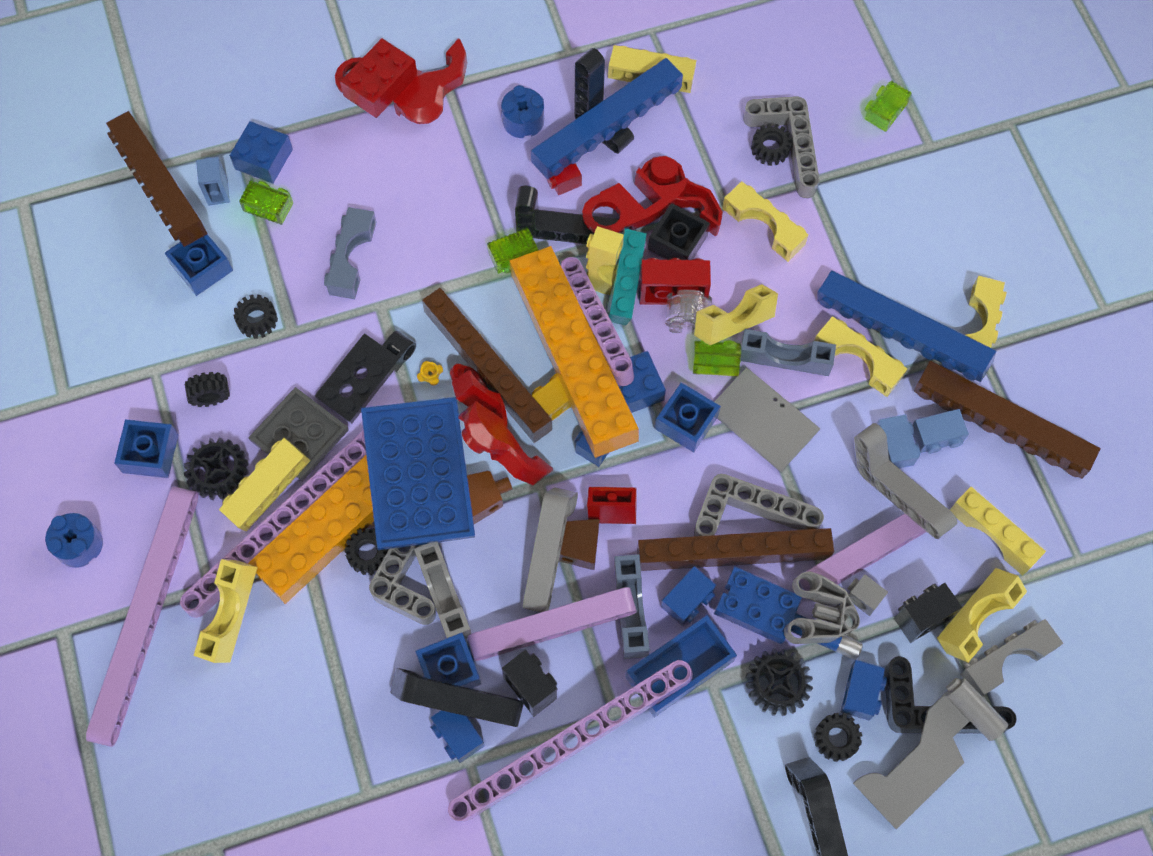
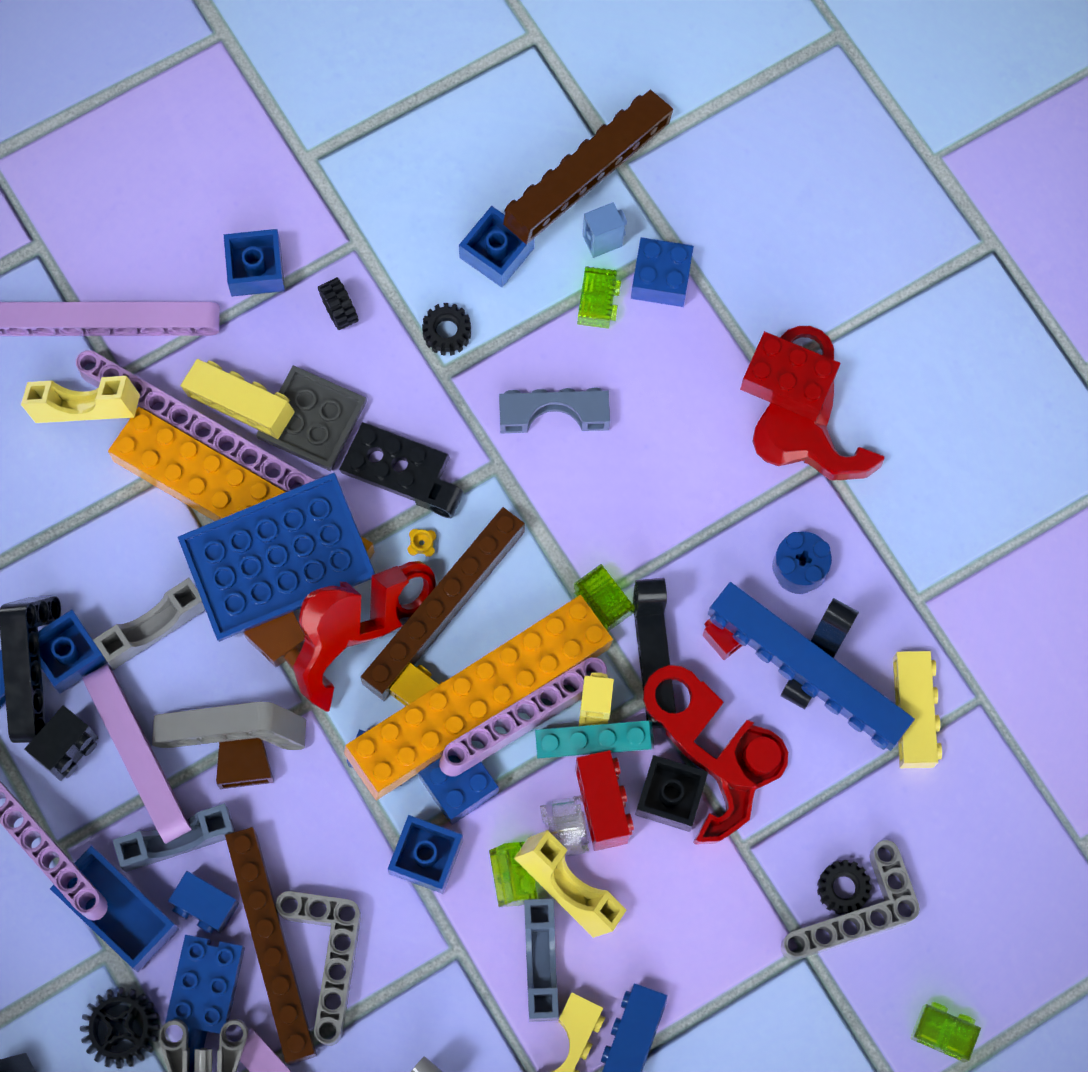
camera: 75 degrees right, 5 degrees up
blue brick [45,513,103,568] -> none
black gear [184,437,249,501] -> none
black tyre [345,528,389,575] -> none
light grey beam [369,545,436,625] -> none
red brick [587,487,637,524] -> none
light grey container [714,367,821,473] -> none
light yellow arch [722,181,809,262] -> none

